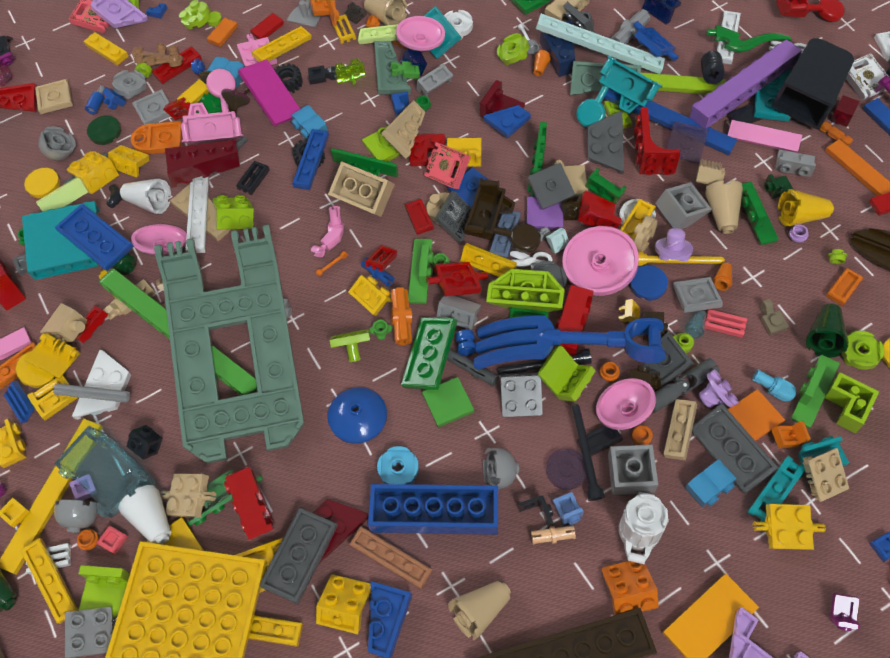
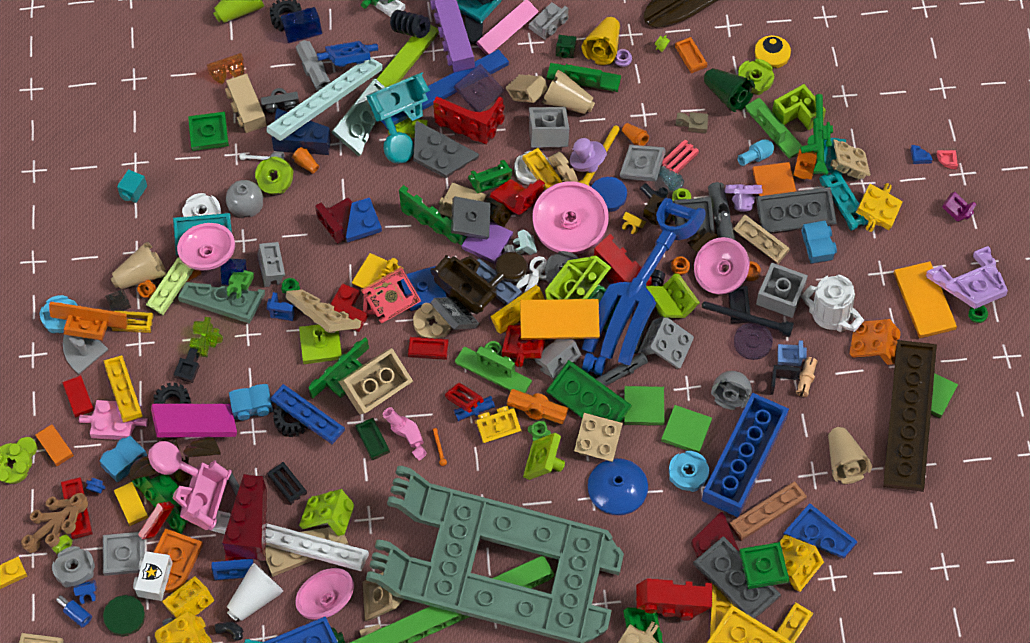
camera: 70 degrees left, 0 degrees up
none -> white brick [133,551,173,601]
none -> blue tile [212,559,254,580]
none -> light grey cylinder [226,180,264,218]
none -> dark green tile [355,418,390,461]
none -> light orange tile [520,299,600,340]
none -> tan hinge [574,413,623,462]
none -> black arm [640,183,668,199]
none -> bright green tile [661,405,712,453]
none -> green plate [739,542,789,589]
none -> green piece [800,94,833,176]

